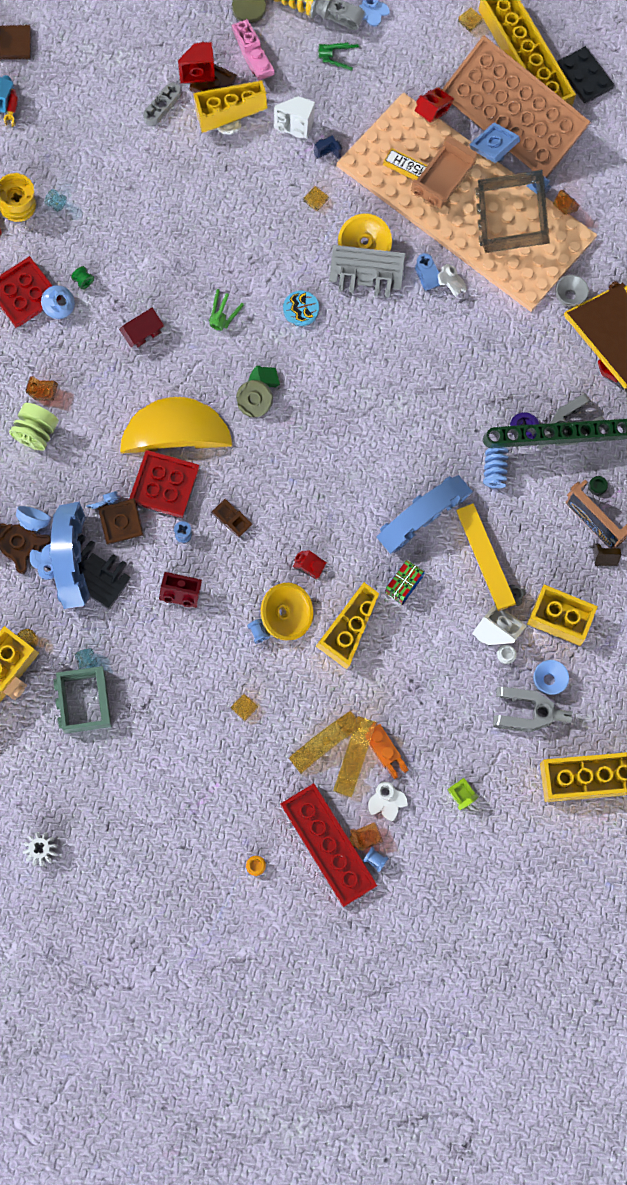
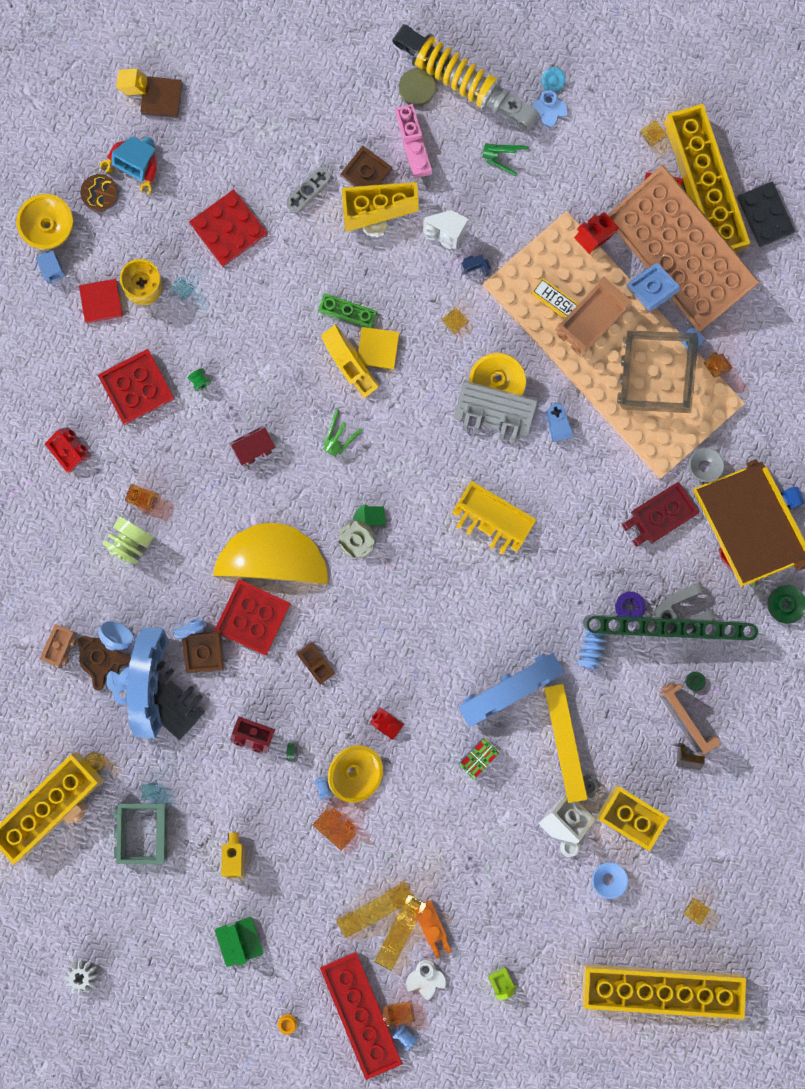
camera: 15 degrees right, 10 degrees up
light blue piece [41,285,75,319] -> none
medium blue bush [174,521,192,543] -> none
red slope [178,42,215,84] -> none
clear yellow plate [230,694,258,722] -> none
medium azure tile [283,291,319,326] -> none
yellow wedge [316,582,379,669] -> none
white plate [438,264,467,296] -> none
light grey piece [493,687,573,733] -> none
none -> red plate [189,189,268,267]
none -> green bracket [215,916,264,967]
none -> yellow torso [221,833,245,878]
none -> dark green tile [286,742,298,762]
none -> clear orange bracket [313,807,357,851]
none -> bright green tile [318,293,378,328]
none -> yellow slope [321,324,380,398]
none -> yellow tile [358,327,399,370]
none -> yellow hinge [452,481,537,555]
none -> dark red tile [621,481,699,547]

